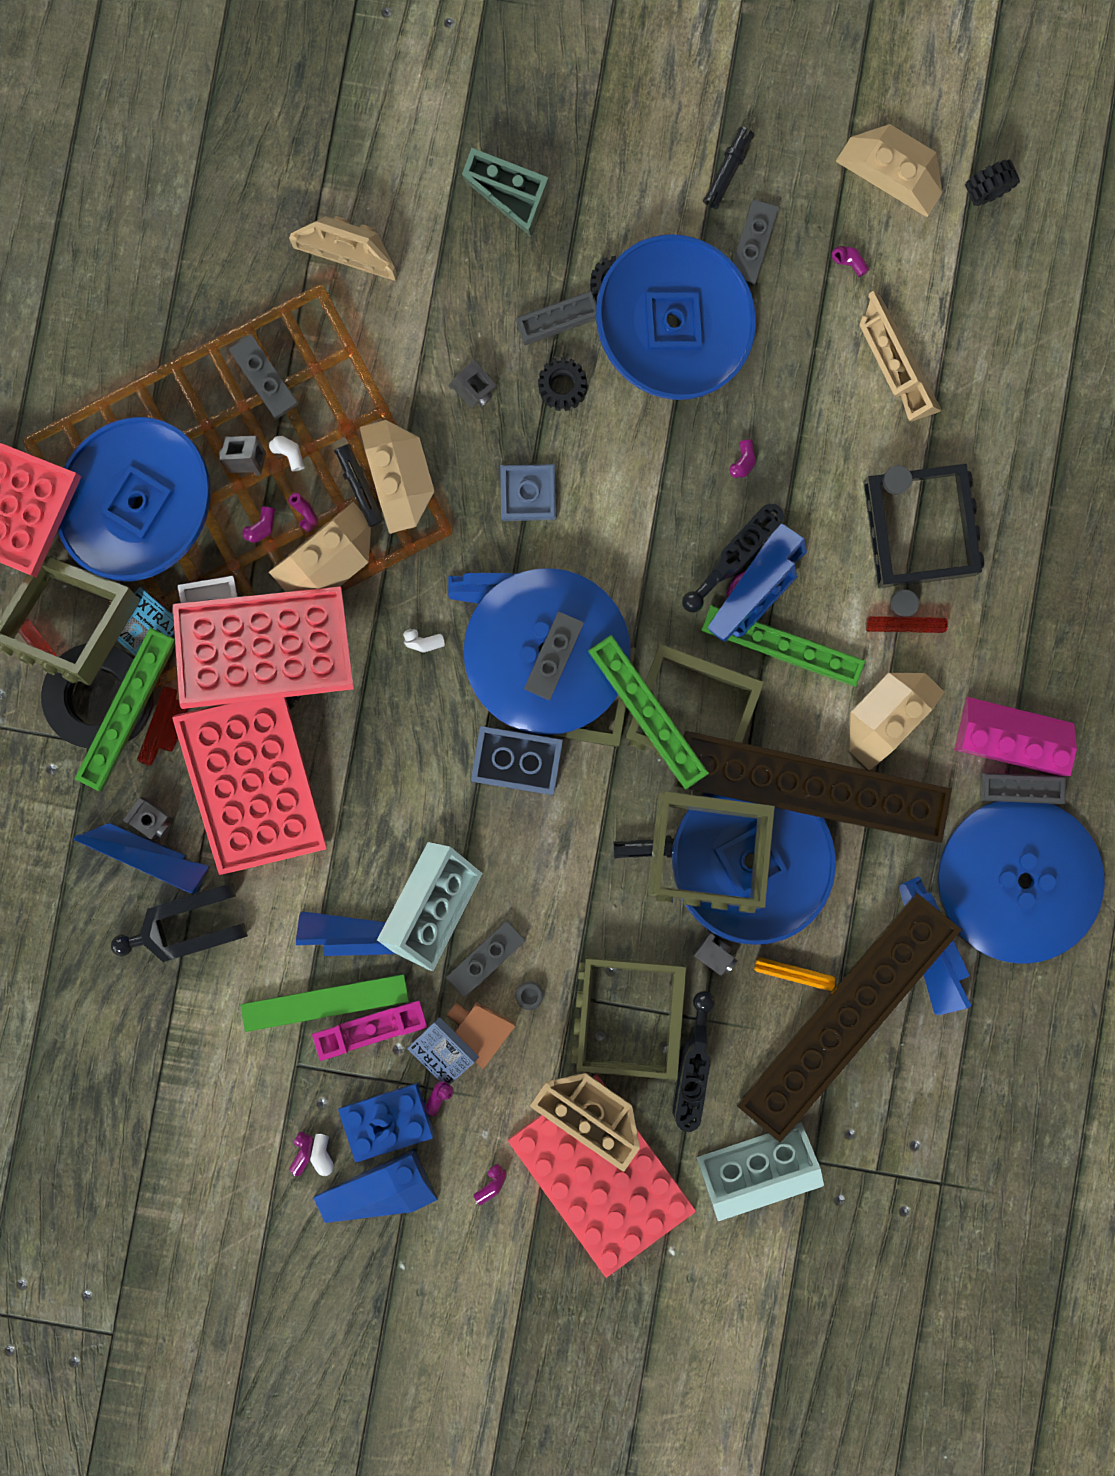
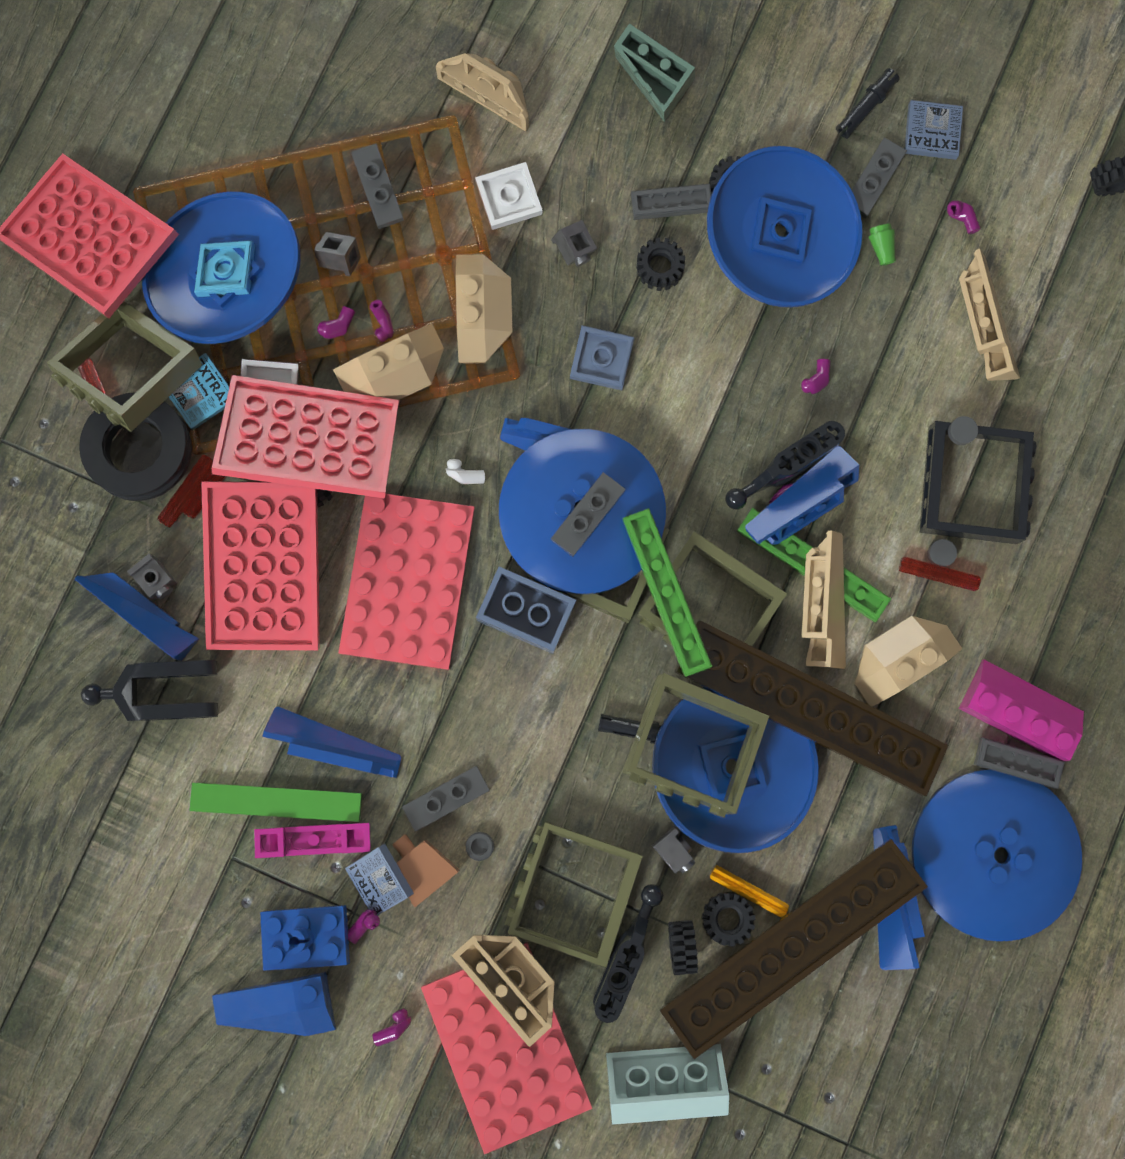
camera: 10 degrees right, 5 degrees down
bright green tile [75,628,175,792] -> none
white arm [269,436,305,471] -> none
magenta arm [289,1132,314,1176] -> none
white arm [310,1134,334,1176] -> none
black pin [334,444,385,527] -> none
light aqua slope [377,842,483,971] -> none
tan wedge [836,124,942,217] -> none
none -> medium azure tile [194,241,255,297]
none -> coral plate [338,494,475,670]
none -> white plate [475,162,542,230]
none -> black tyre [668,920,698,975]
none -> black tyre [702,892,756,947]
none -> tan wedge [802,531,846,669]
none -> bright green cone [868,224,896,266]
none -> sand blue tile [904,100,963,160]

